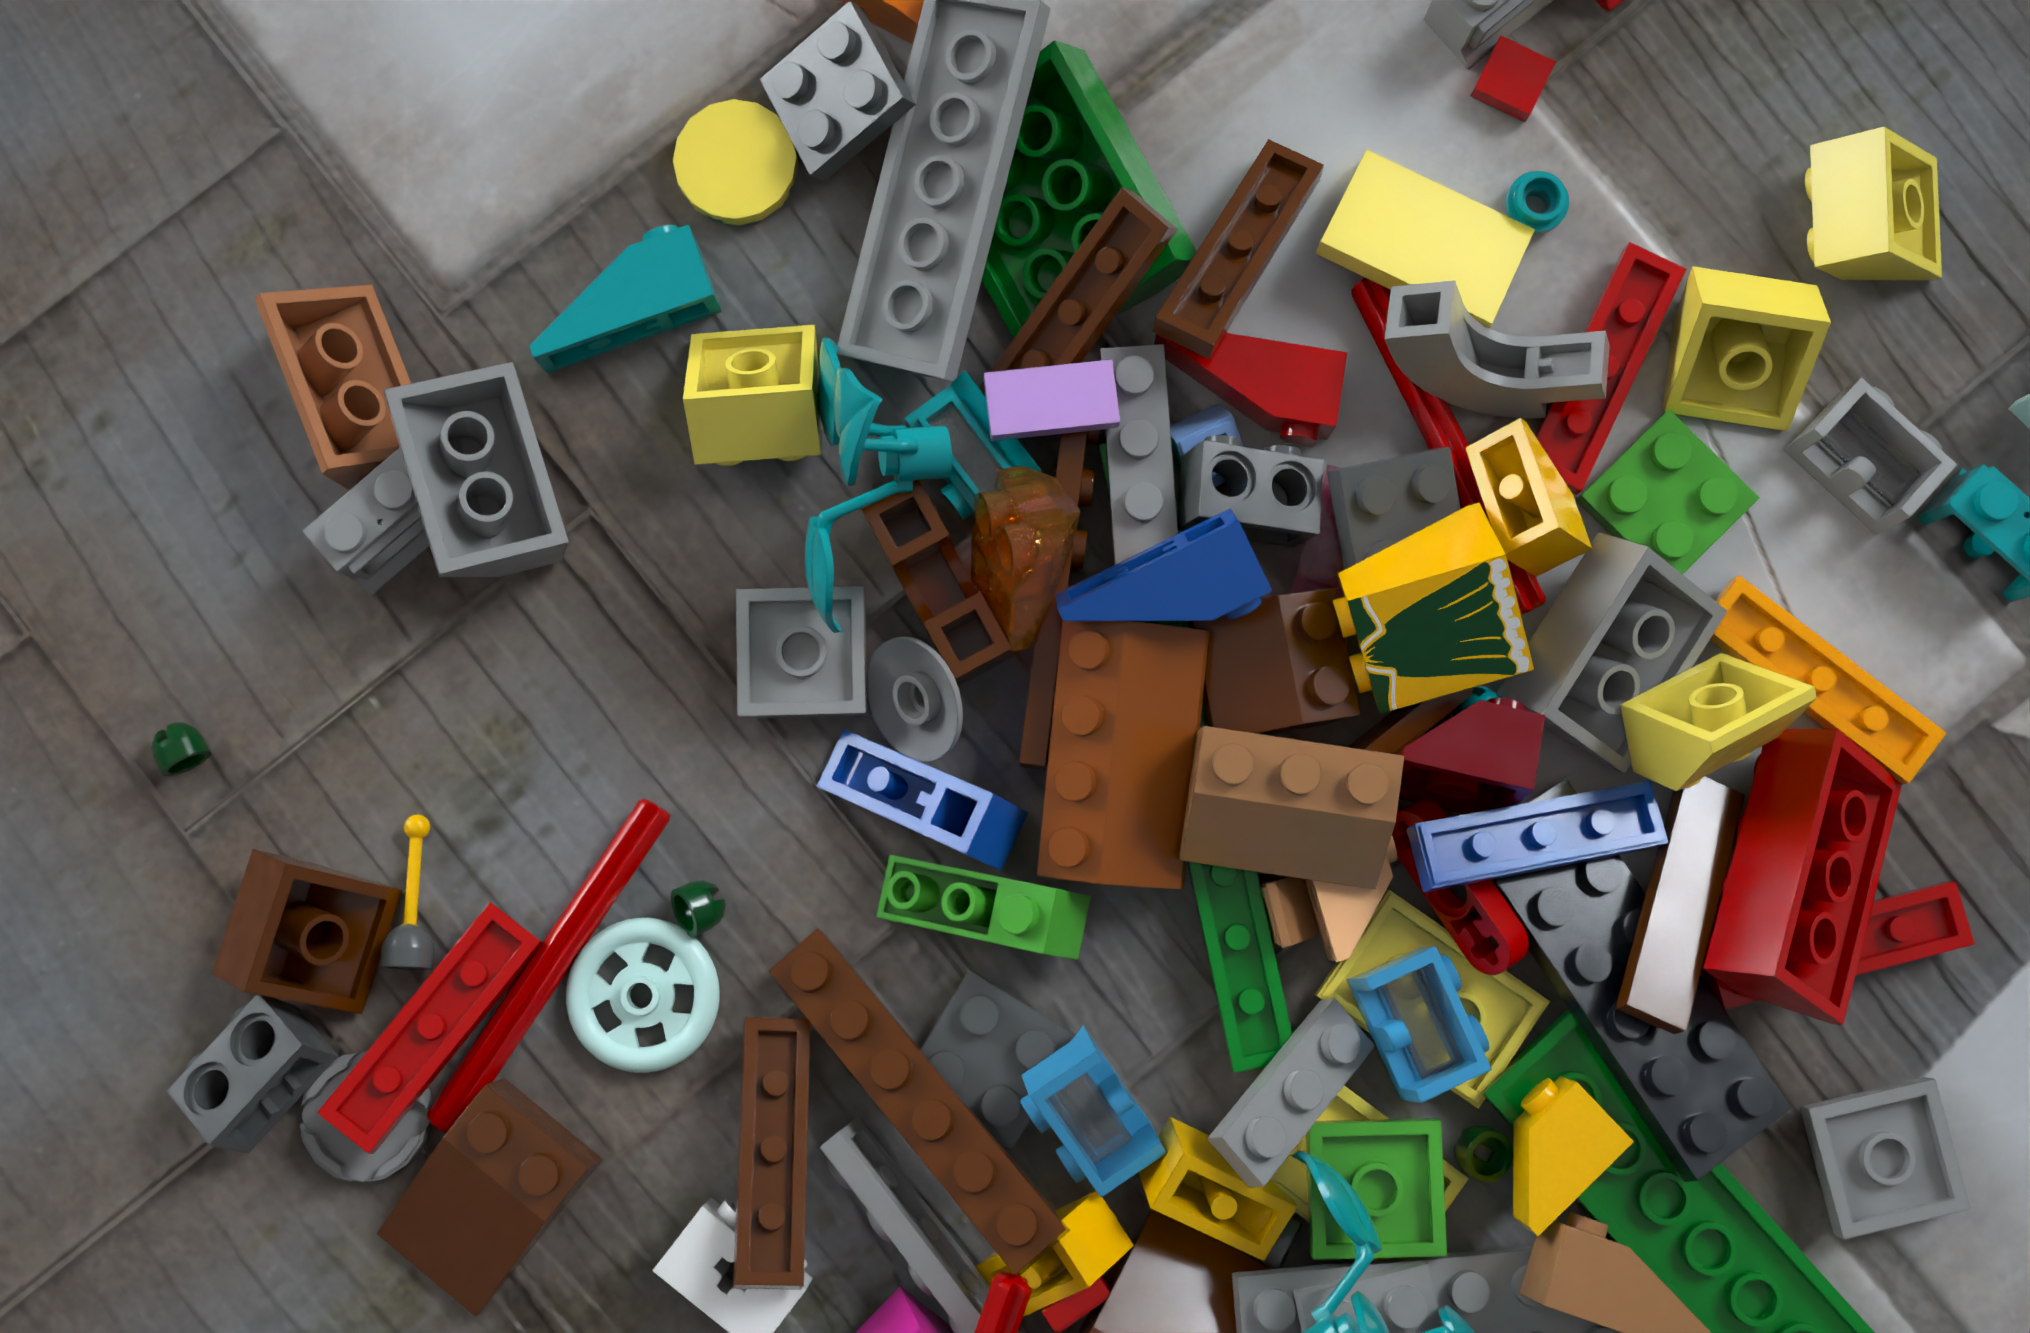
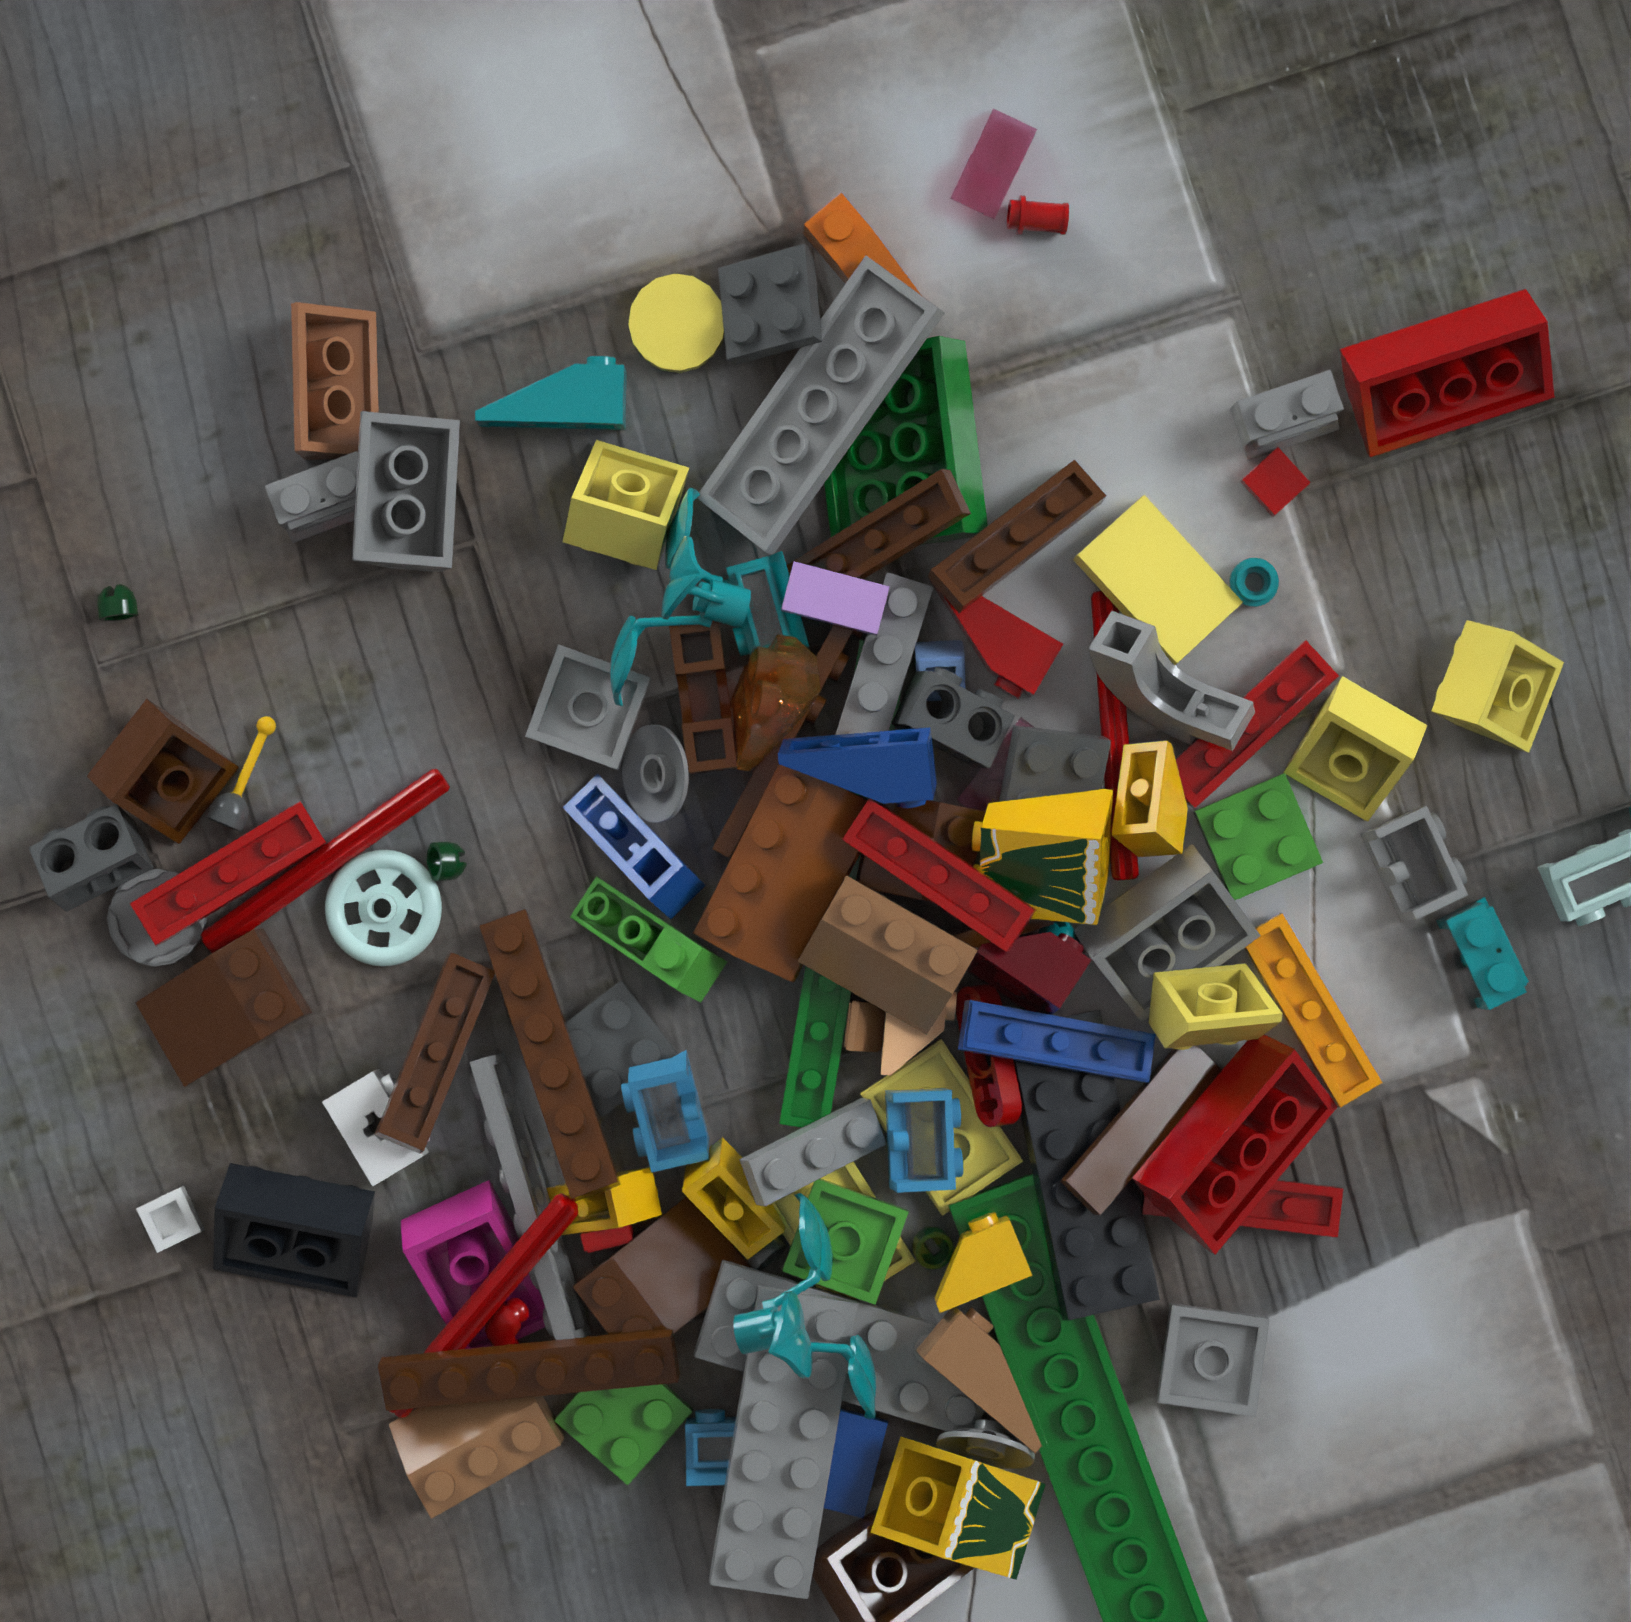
camera: 20 degrees right, 5 degrees up
none -> red plate [842,798,1036,952]

